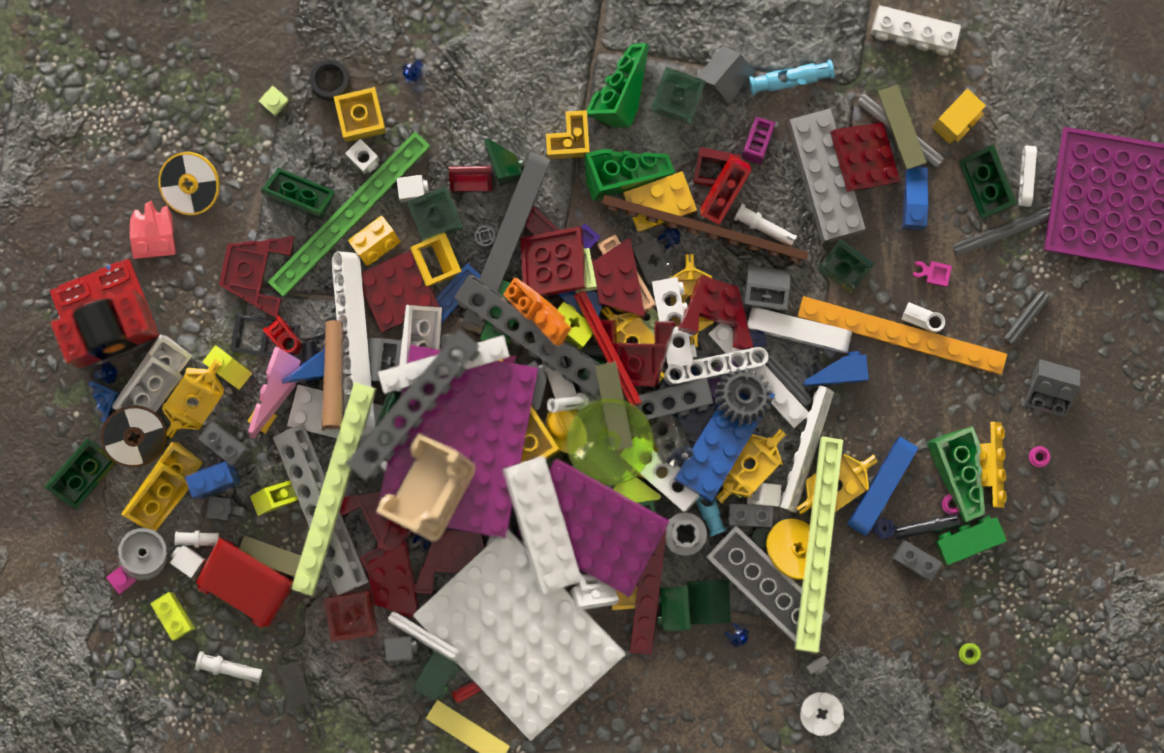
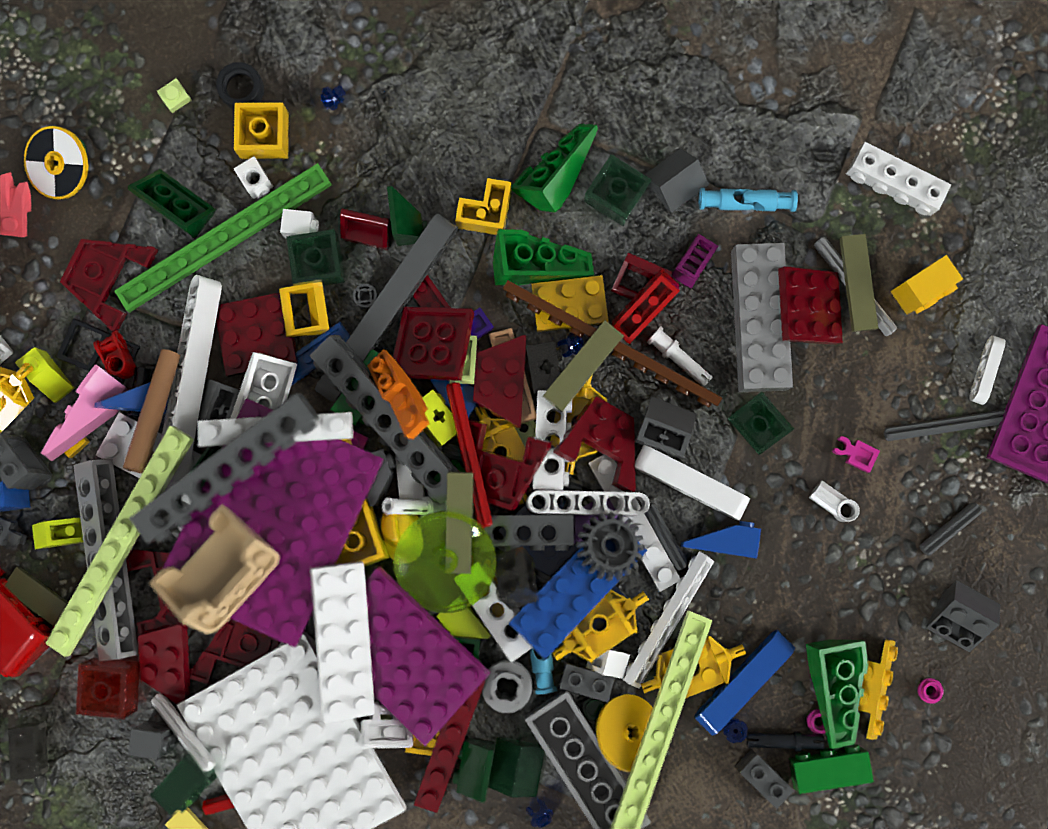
camera: 15 degrees right, 0 degrees up
yellow bracket [348,215,400,266] -> none
clear blue plate [750,330,767,348] -> none
light orange plate [797,296,1007,375] -> none
blue slope [902,167,928,230] -> none
dark green slope [959,145,1017,219] -> none
none -> olive tile [542,320,624,412]

